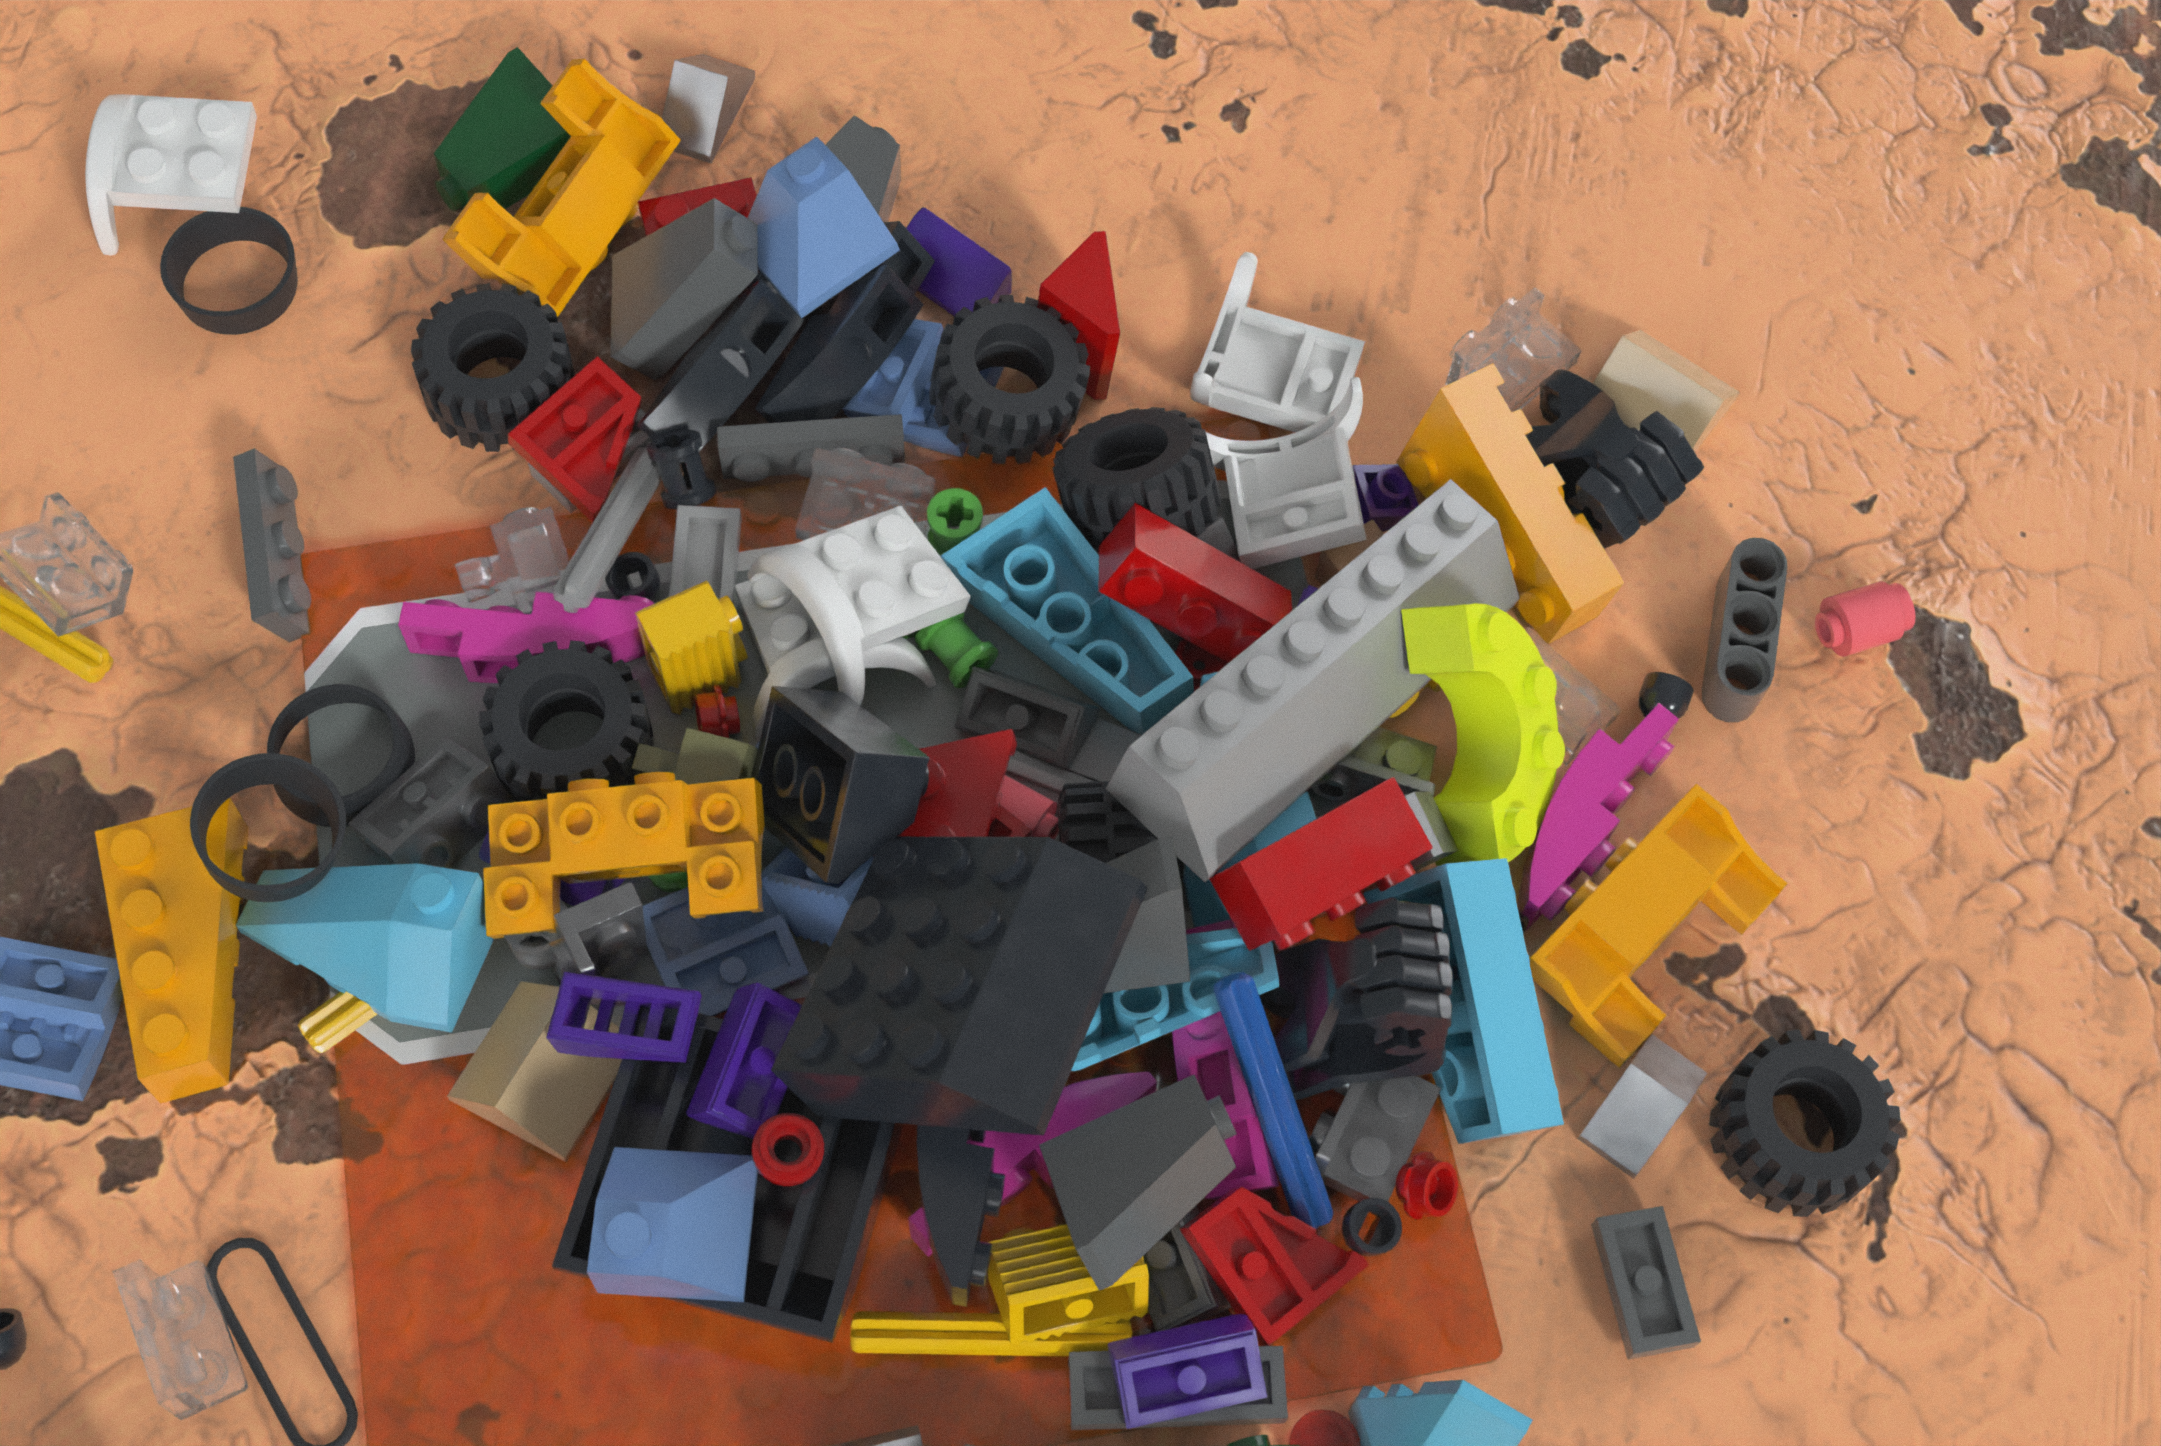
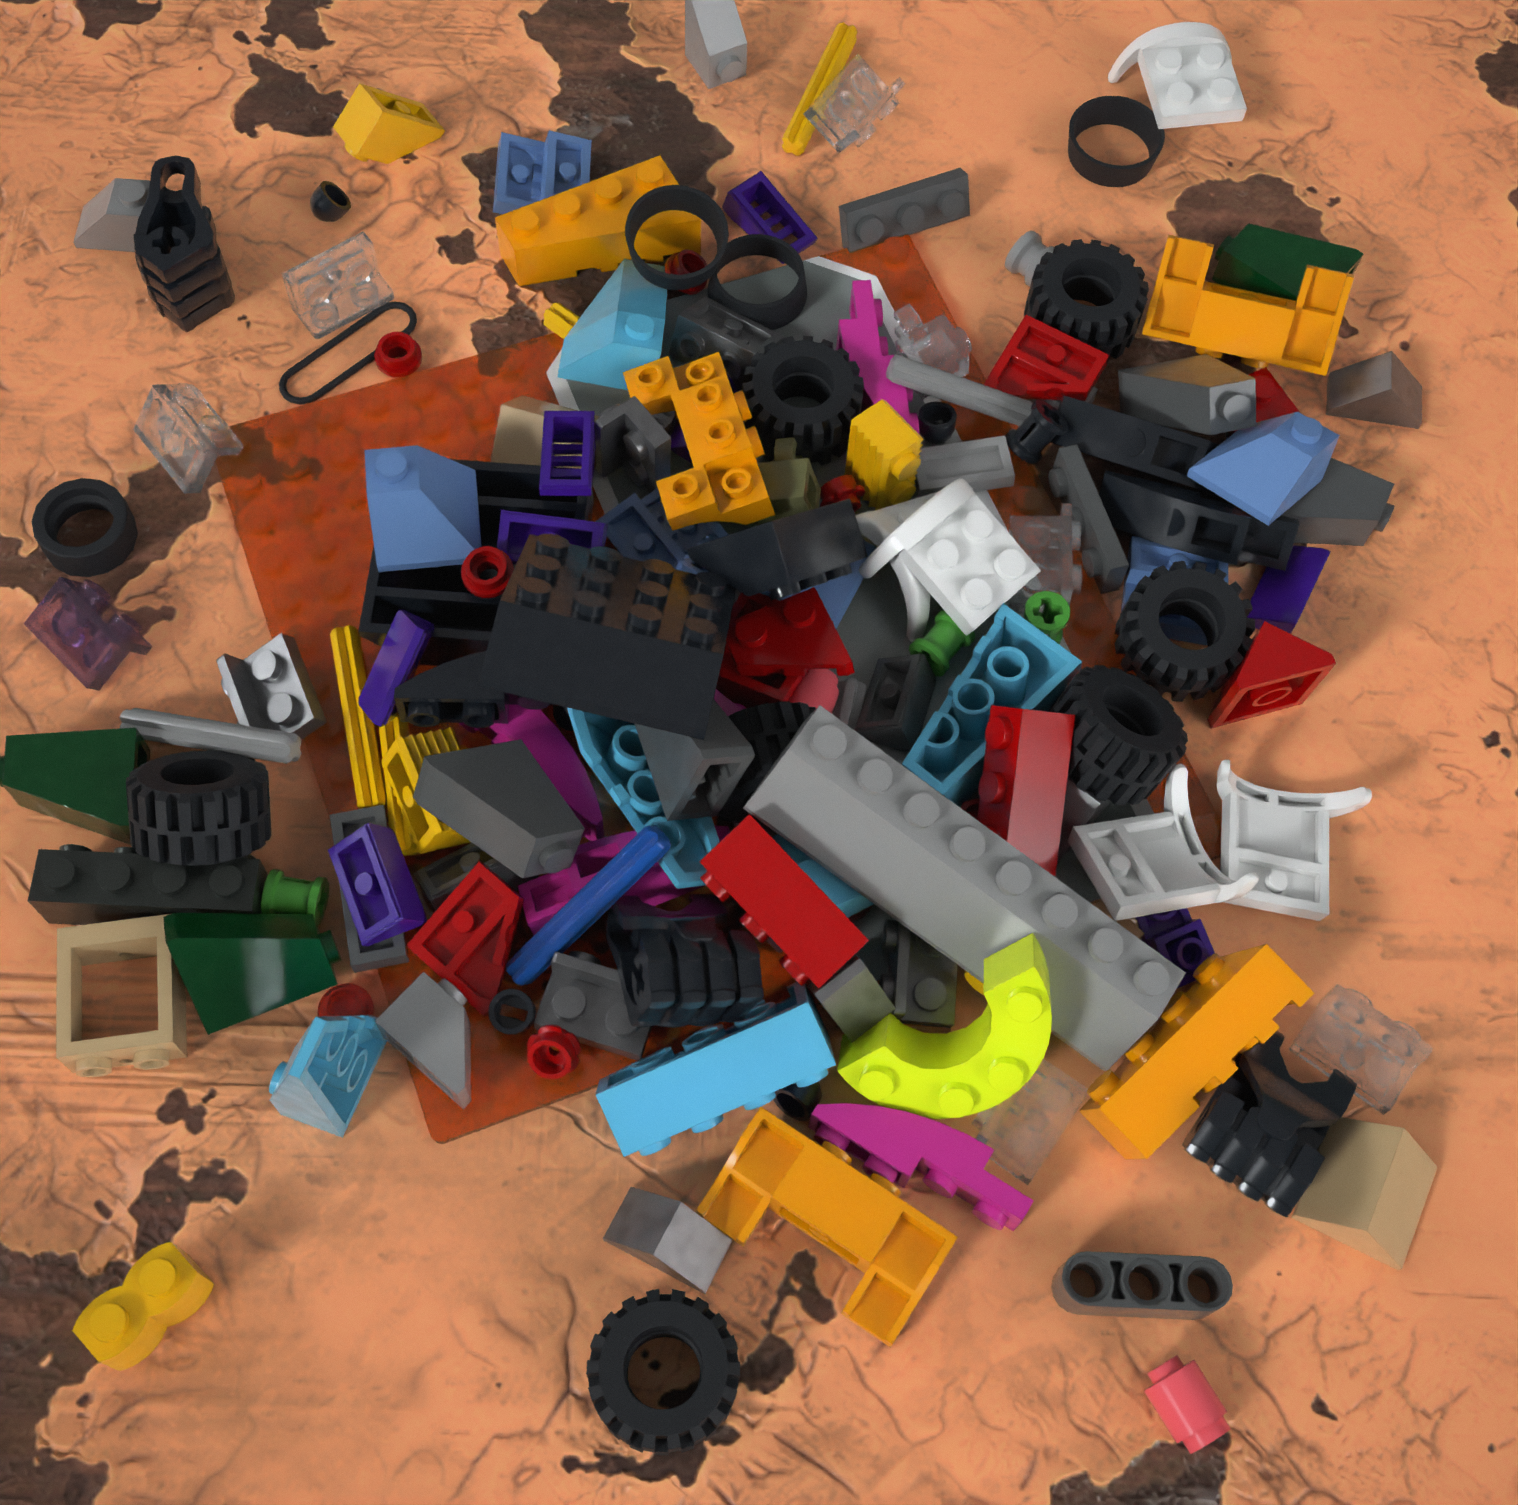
camera: 80 degrees right, 0 degrees up
dark grey plate [1591,1206,1701,1360] -> none
black hinge [1638,672,1694,718] -> none
none -> yellow axle [330,625,387,810]
none -> dark purple slope [358,610,435,727]
none -> red plate [374,332,422,377]
none -> light grey slope [375,972,471,1110]
none -> red plate [665,249,707,295]
none -> dark purple slope [722,171,818,264]
none -> light grey wheel [1004,230,1054,287]

